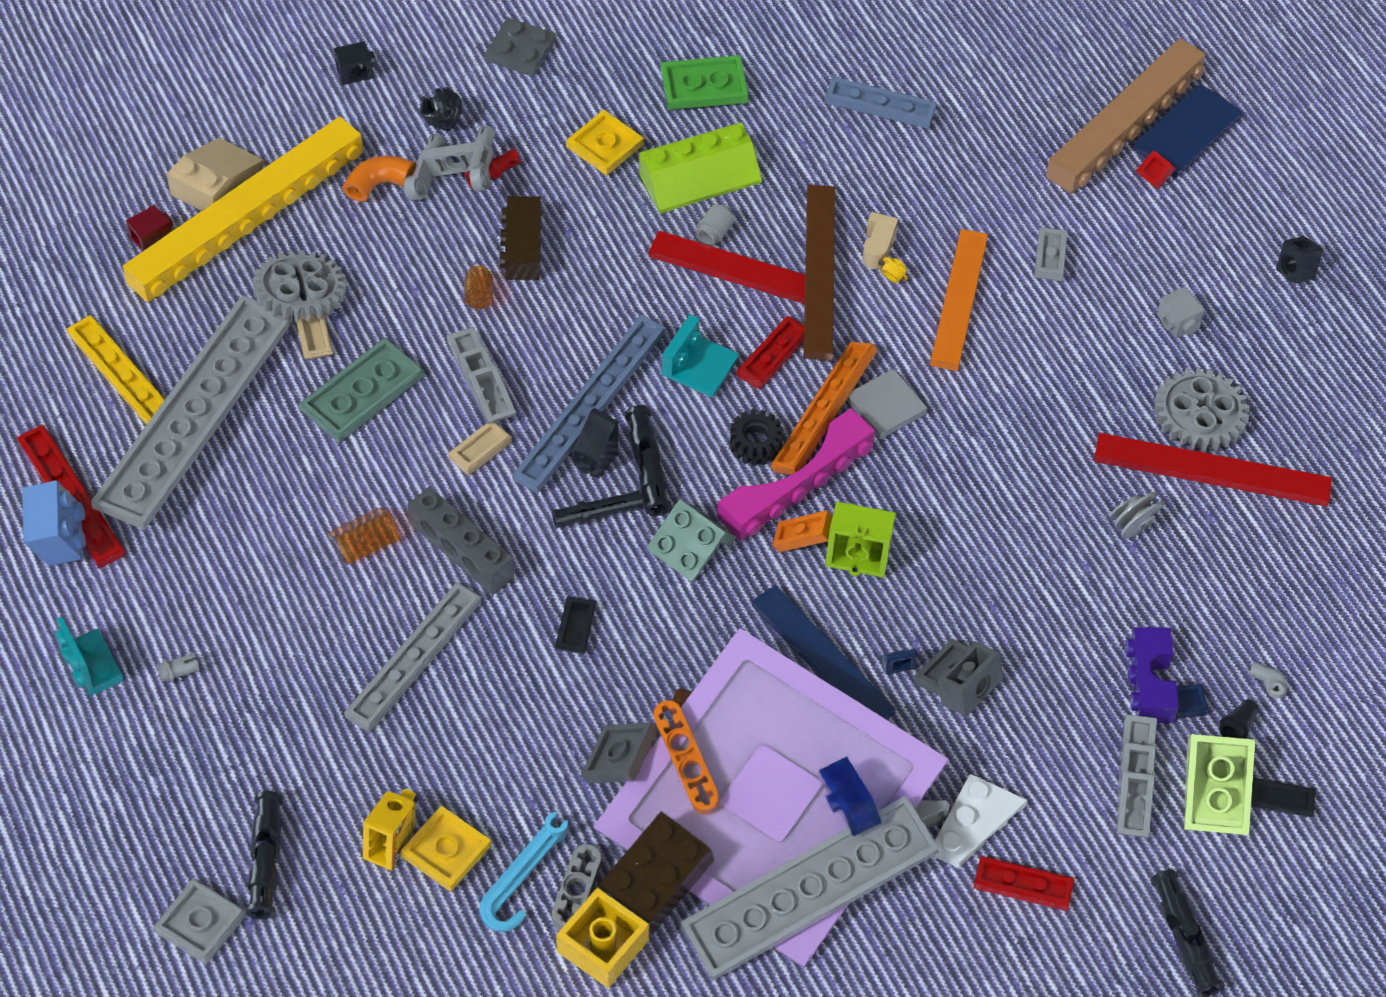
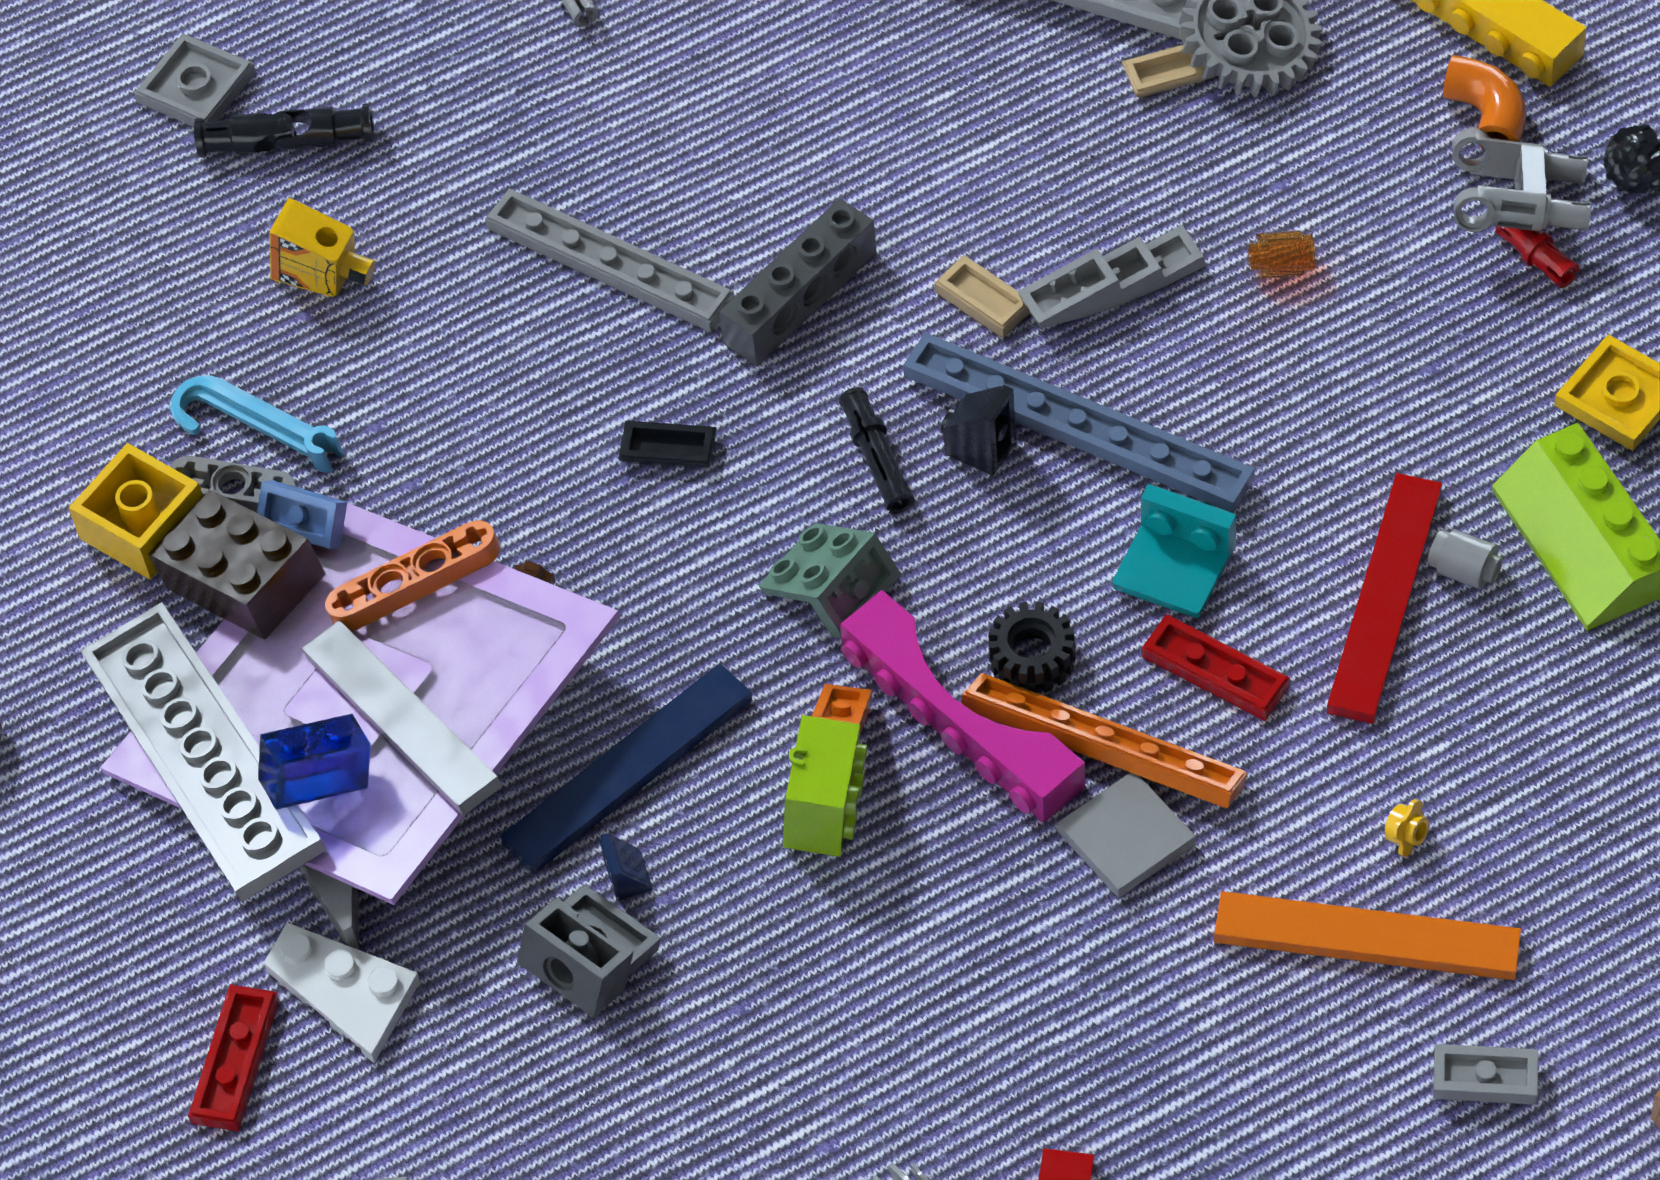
camera: 95 degrees right, 0 degrees up
sand green tile [299,338,425,443] -> none
clear orange panel [327,508,401,564] -> none
yellow plate [400,805,492,892] -> none
dark brown brick [500,196,541,280] -> none
dark grey plate [581,722,658,783] -> none
black piece [625,405,672,517] -> none
reddish brown tile [803,185,835,360] -> none
tan leg [862,212,898,269] -> none
none -> medium blue plate [257,480,347,549]
none -> tile [302,620,502,816]

